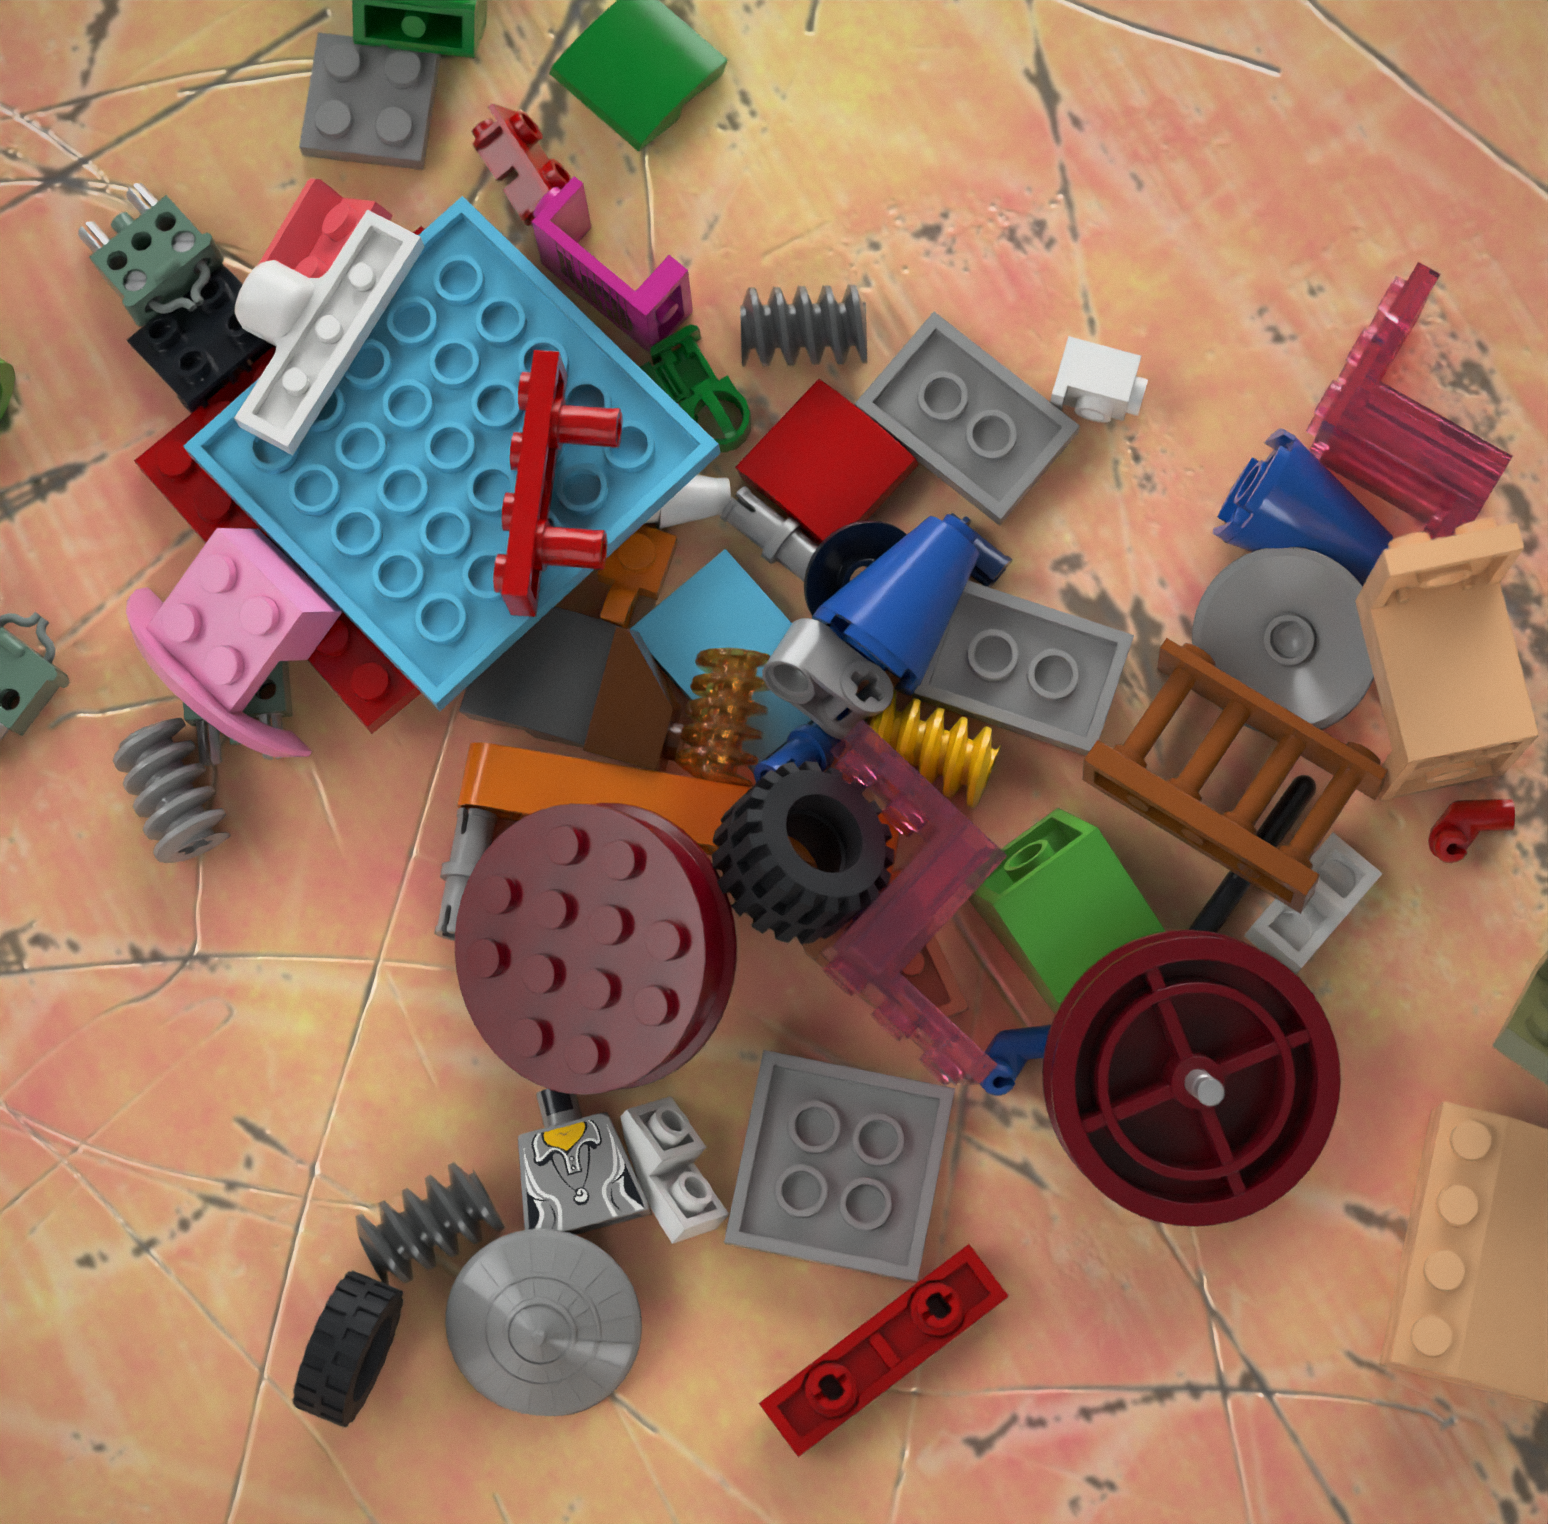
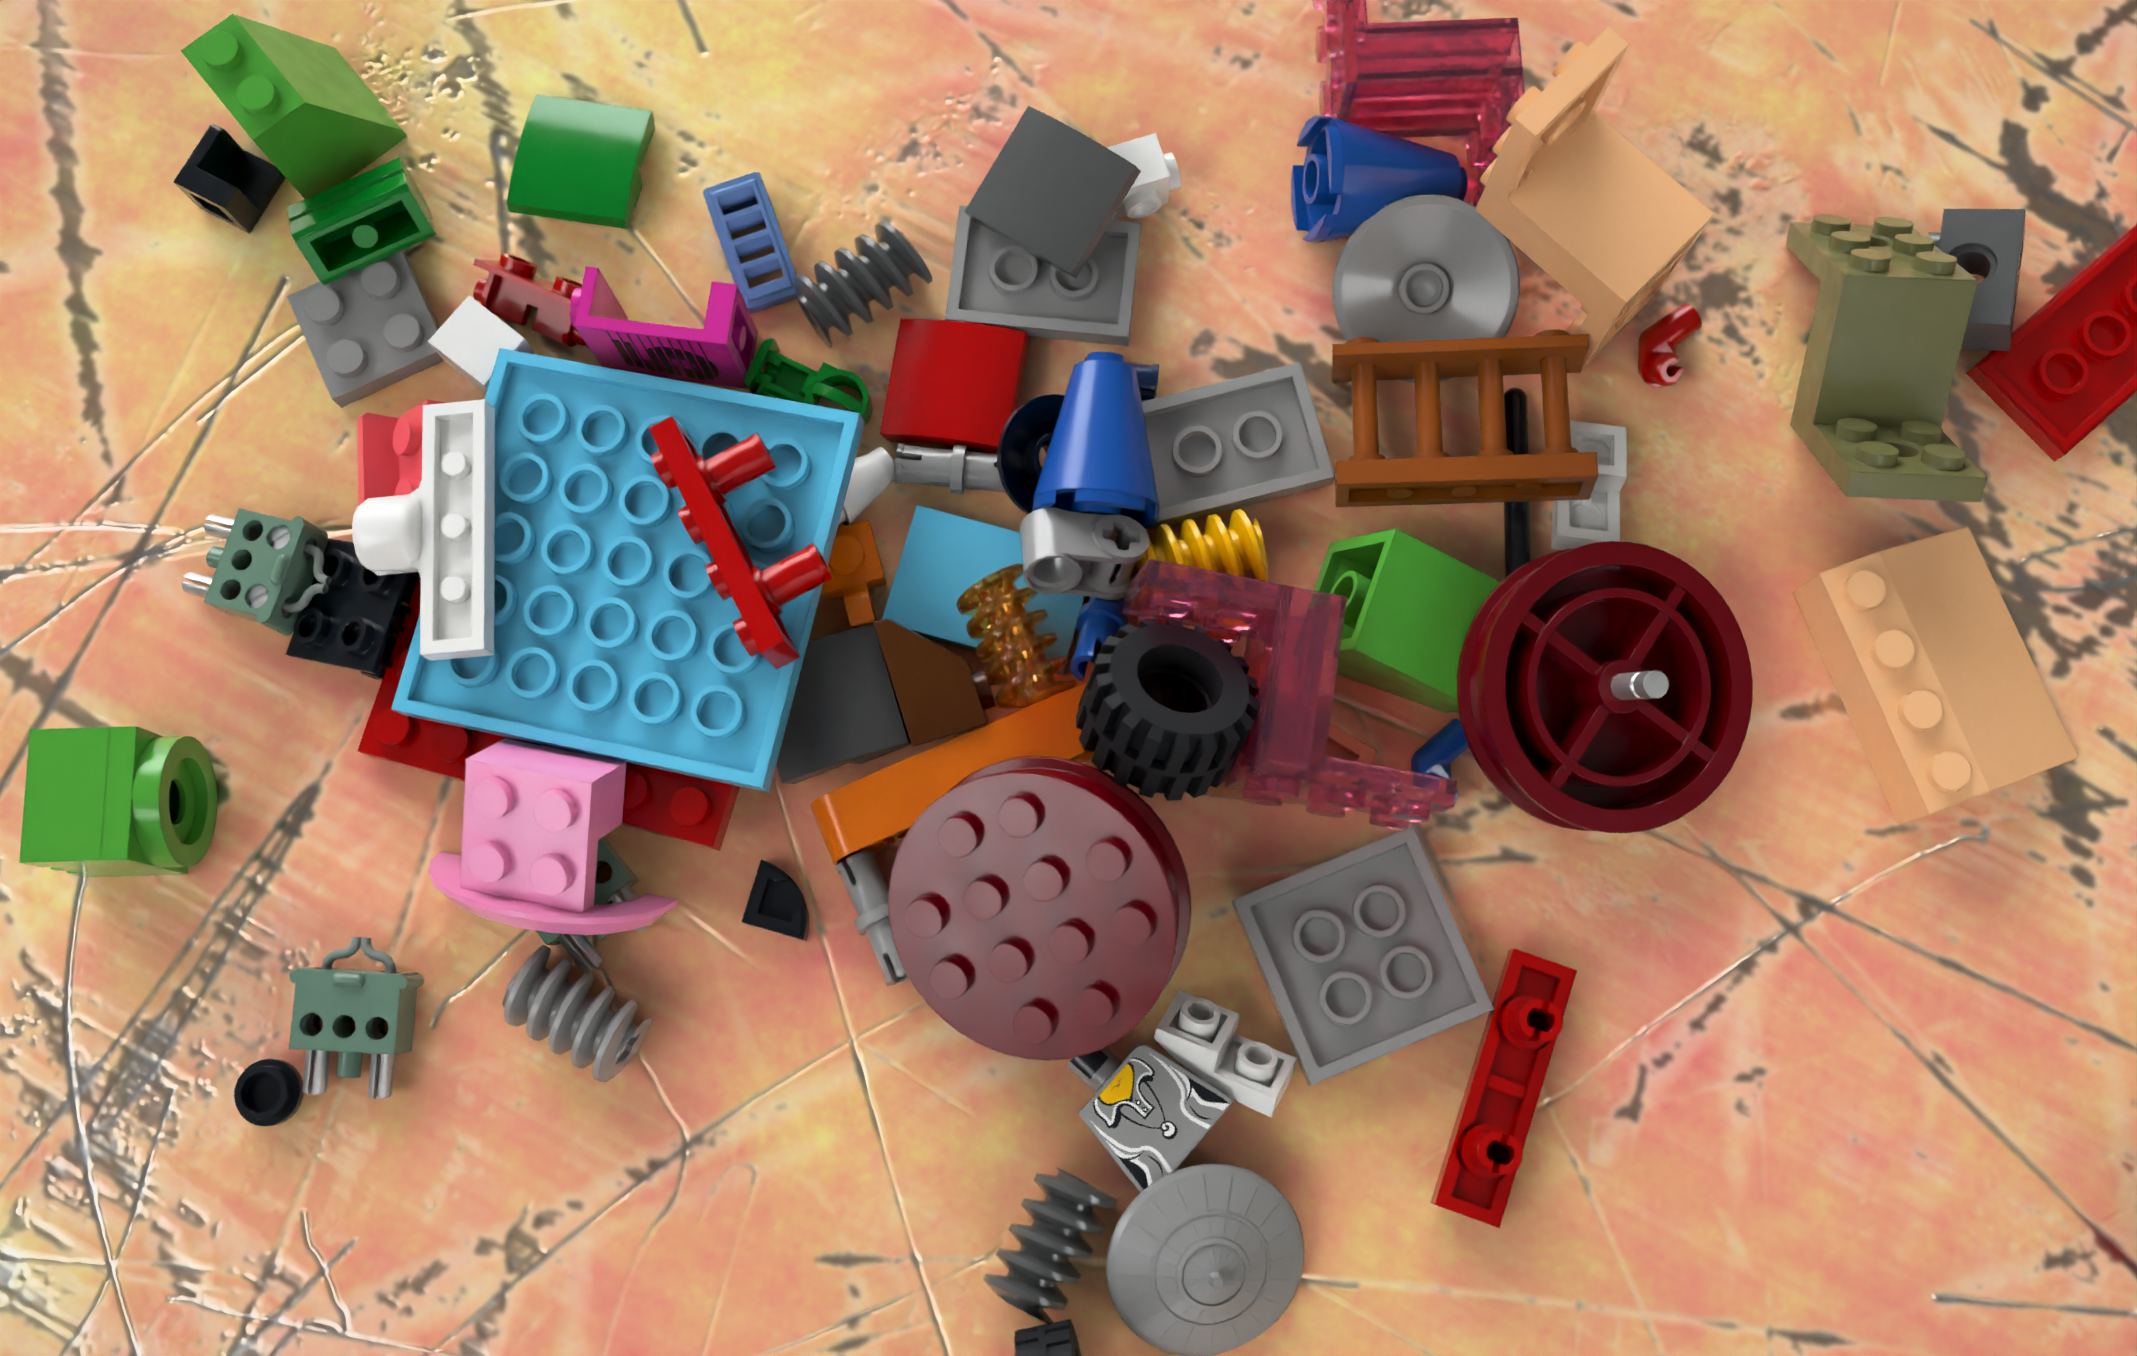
camera: 35 degrees left, 0 degrees up
none -> white brick [428,295,537,394]
none -> medium blue slope [703,172,797,314]
none -> black tile [742,860,809,941]
none -> dark grey slope [964,105,1141,278]

